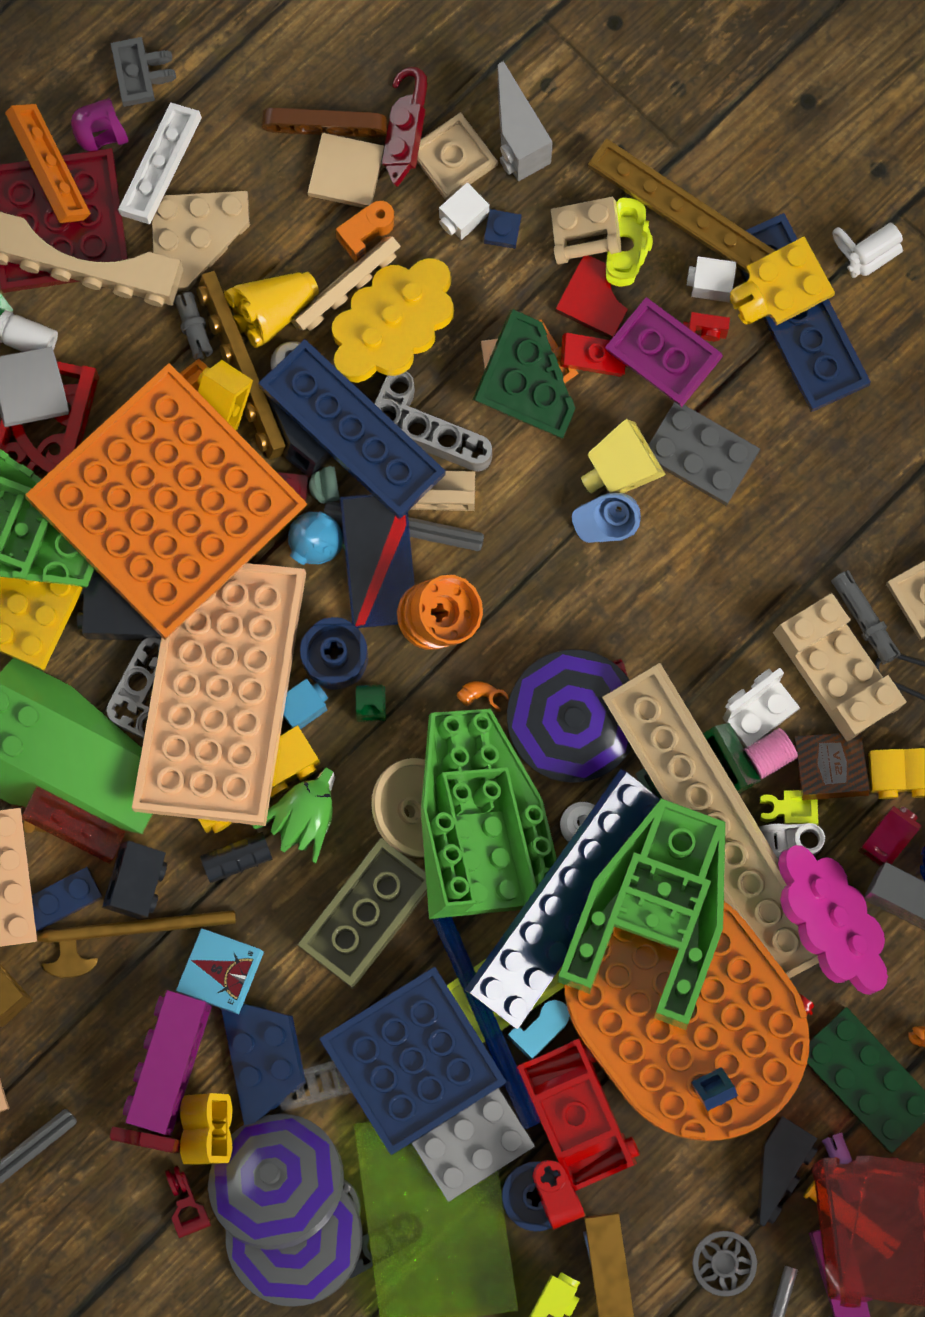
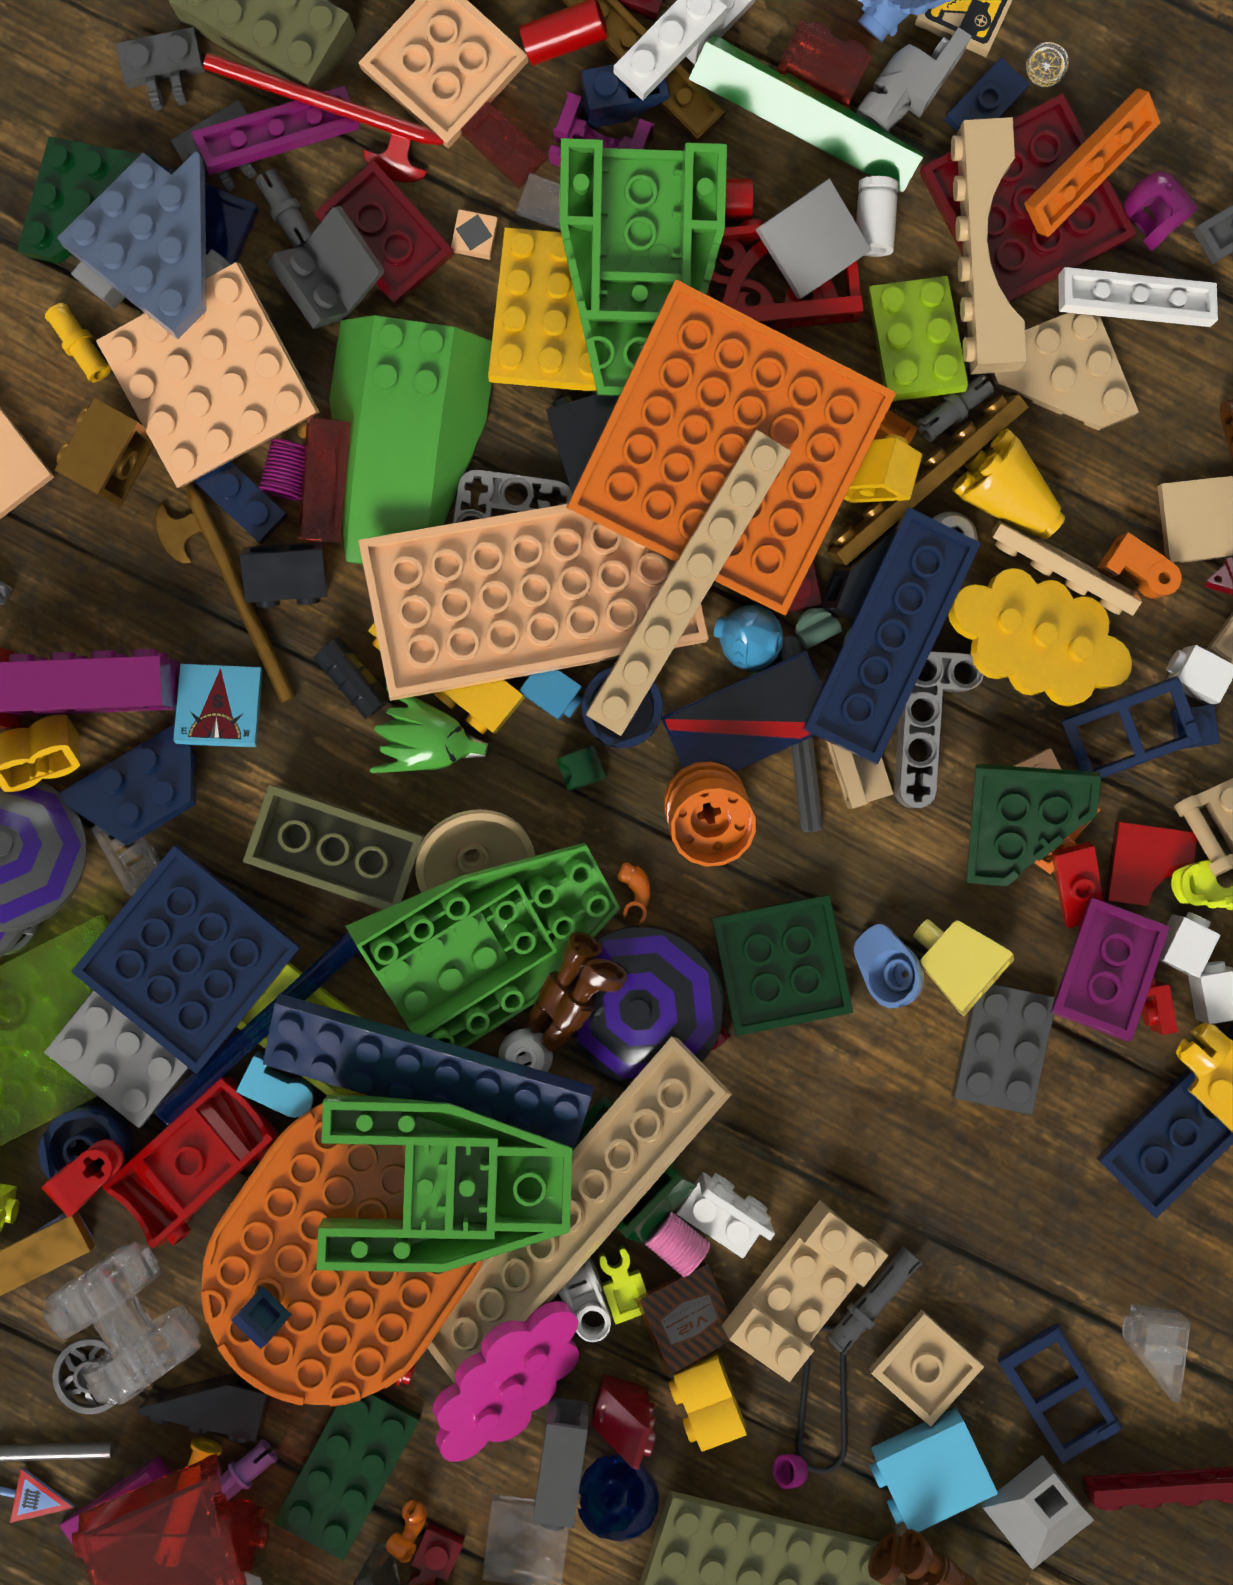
camera: 70 degrees right, 10 degrees up
none -> clear piece [43,1242,202,1405]
none -> magenta piece [259,438,313,501]
none -> reddish brown piece [527,932,628,1052]
none -> tan plate [585,429,792,736]
none -> dark green plate [711,894,853,1036]
none -> lime plate [867,276,968,402]
none -> dark blue window [1061,676,1202,778]
none -> white brick [1159,912,1220,978]

